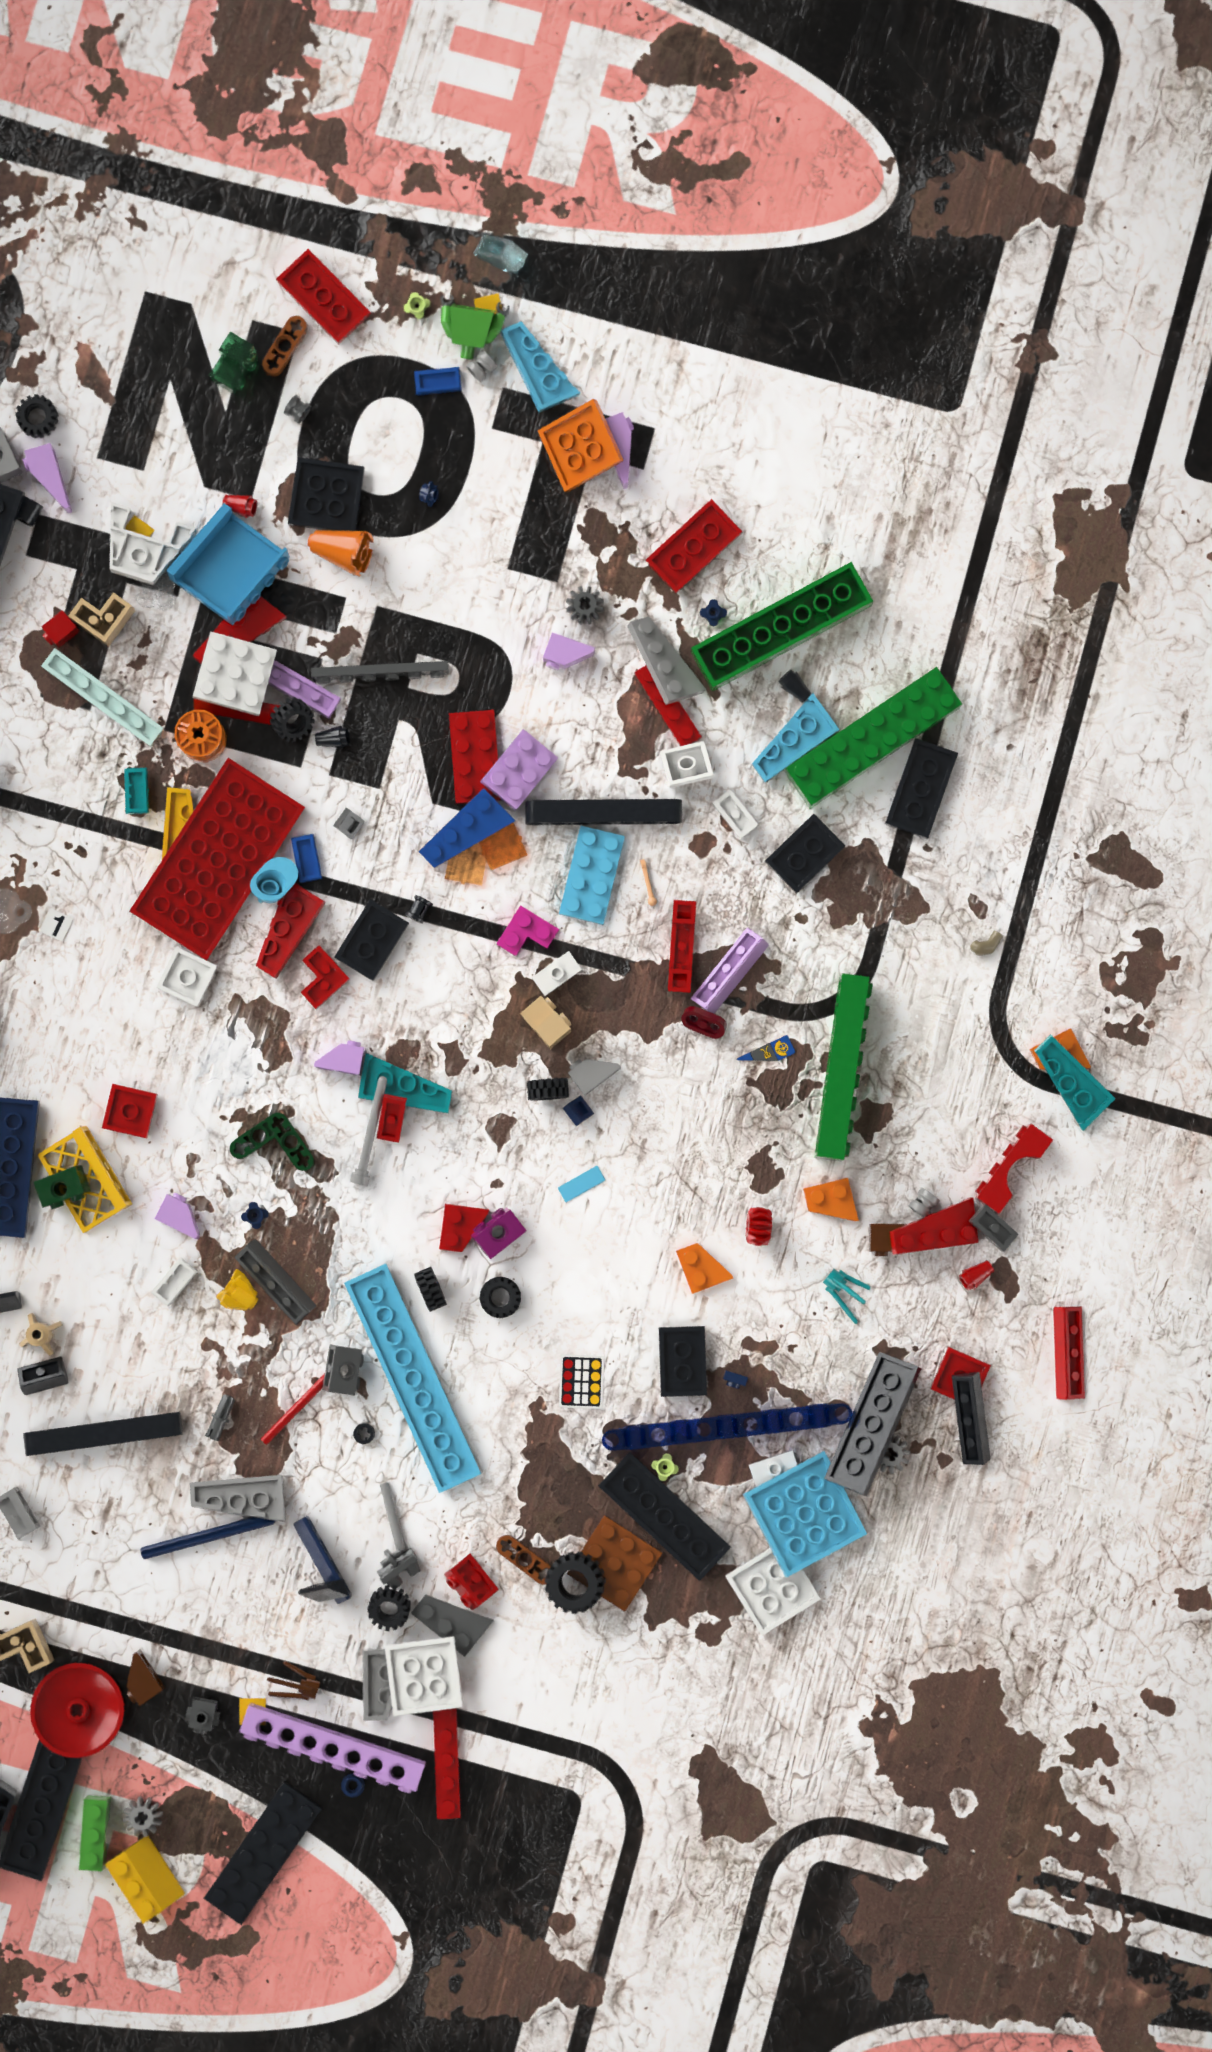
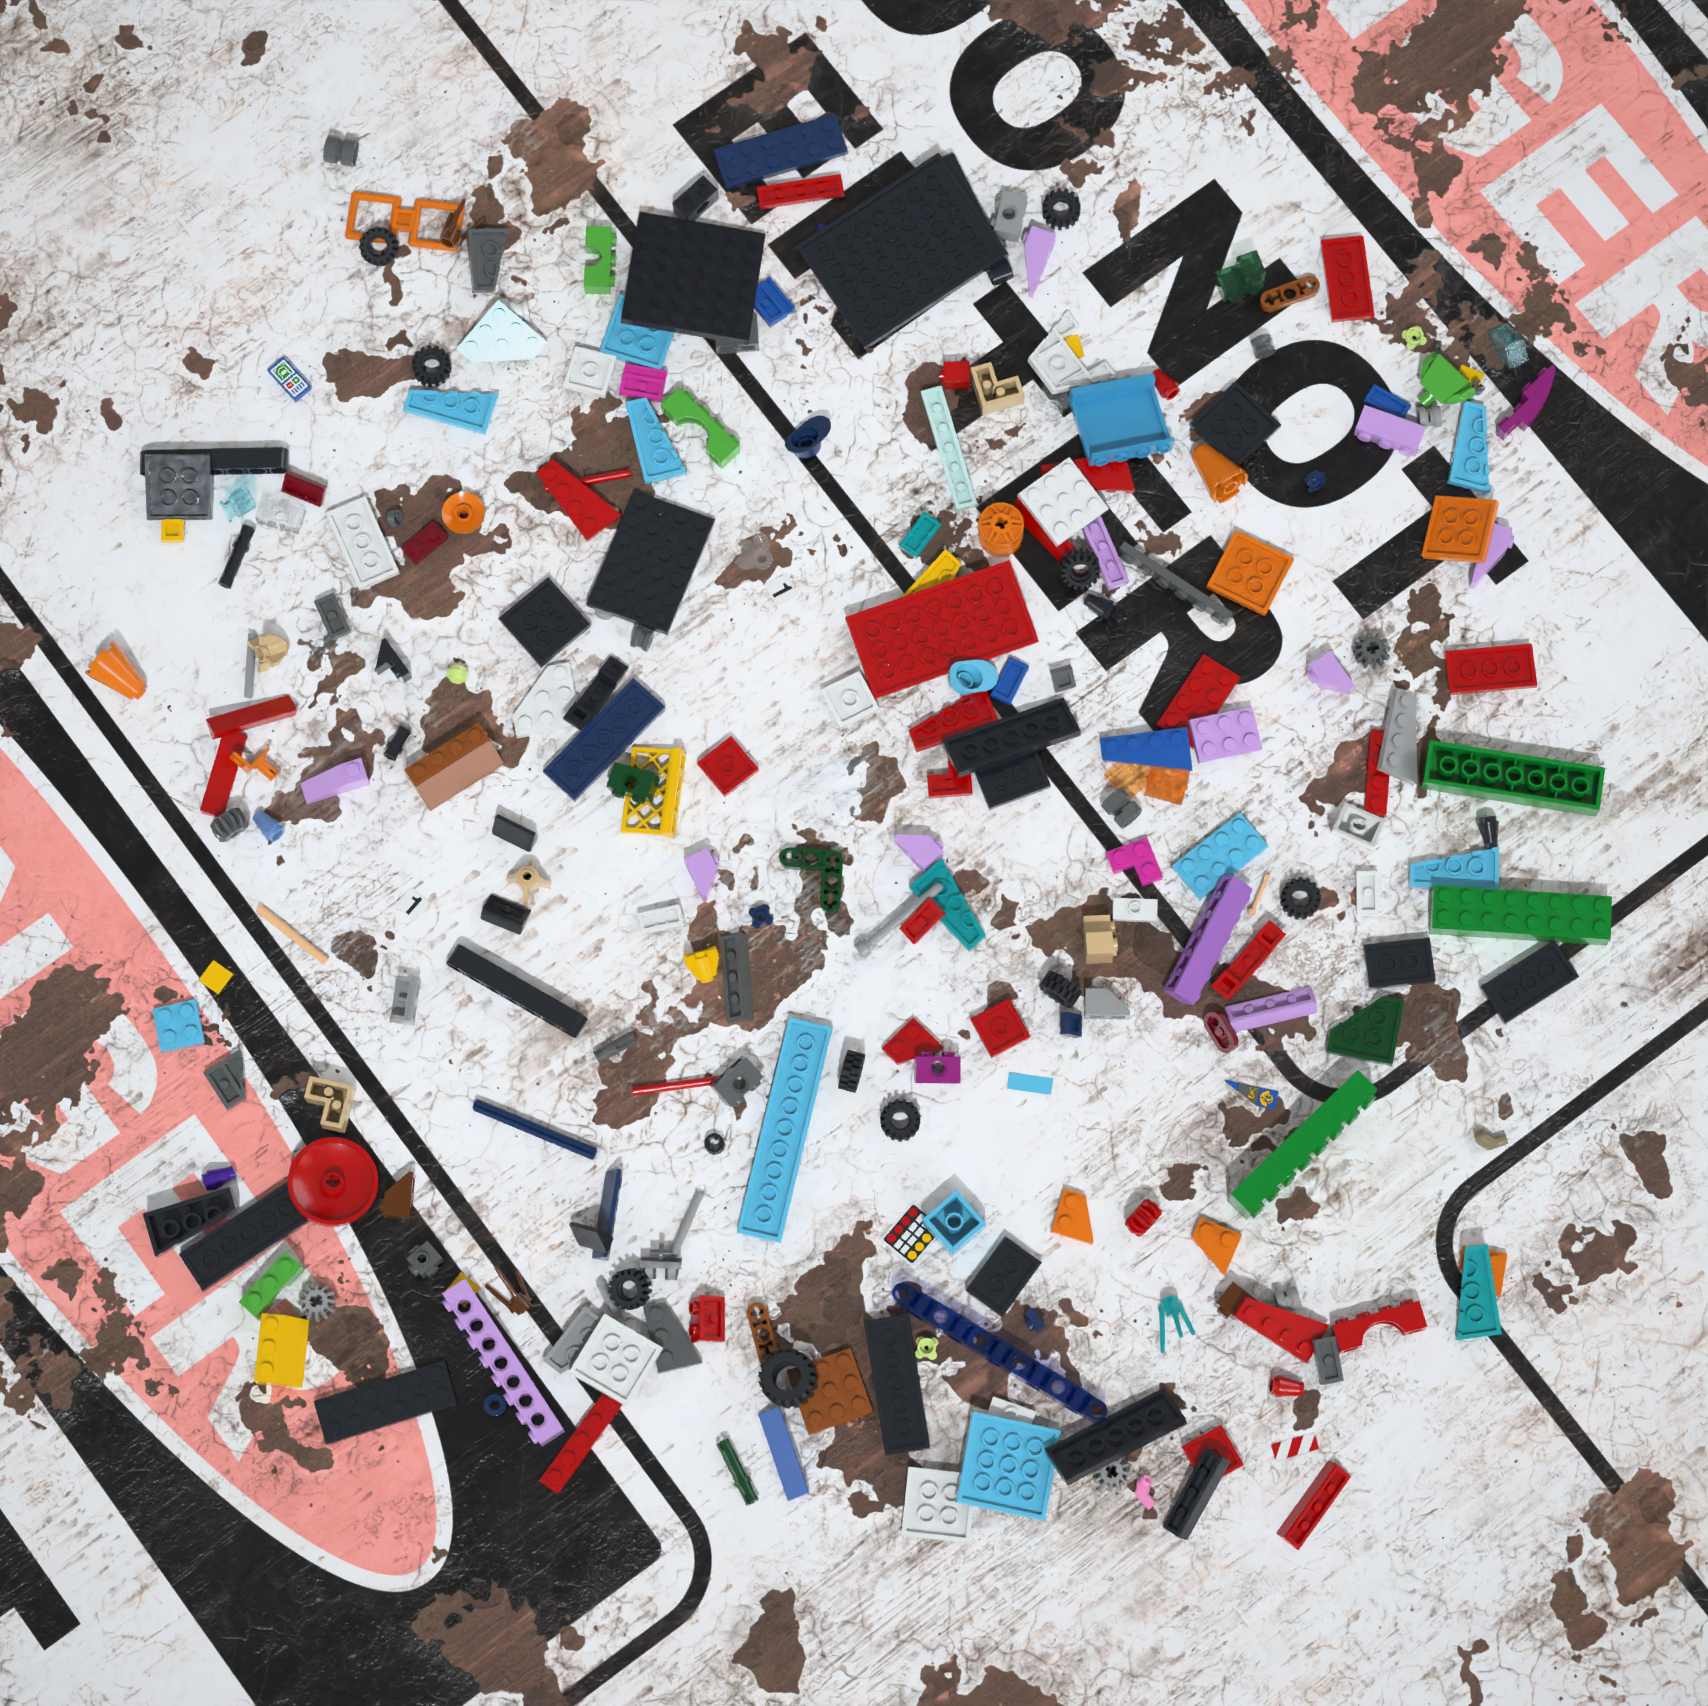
camera: 35 degrees right, 10 degrees down
light grey wing [190,1475,285,1522] -> none
black bush [405,894,433,924] -> none
black beam [525,799,682,825] -> none
dark blue plate [700,599,727,627] -> none
none -> light grey bar [596,1279,627,1326]
none -> dark green pin [716,1438,759,1506]
none -> slope [758,1406,809,1501]
none -> medium azure brick [922,1190,986,1257]
none -> black plate [942,697,1081,778]
none -> red plate [970,998,1031,1059]
none -> dark grey wheel [1101,787,1143,829]
none -> bright pink arm [1135,1475,1157,1510]
none -> medium lavender brick [1163,875,1253,1005]
none -> orange plate [1206,530,1294,616]
none -> sticker [1271,1433,1319,1461]
none -> black tyre [1280,877,1321,920]
none -> dark green plate [1326,996,1405,1066]
none -> lavender brick [1354,405,1426,457]
none -> magenta slope [1497,364,1556,441]

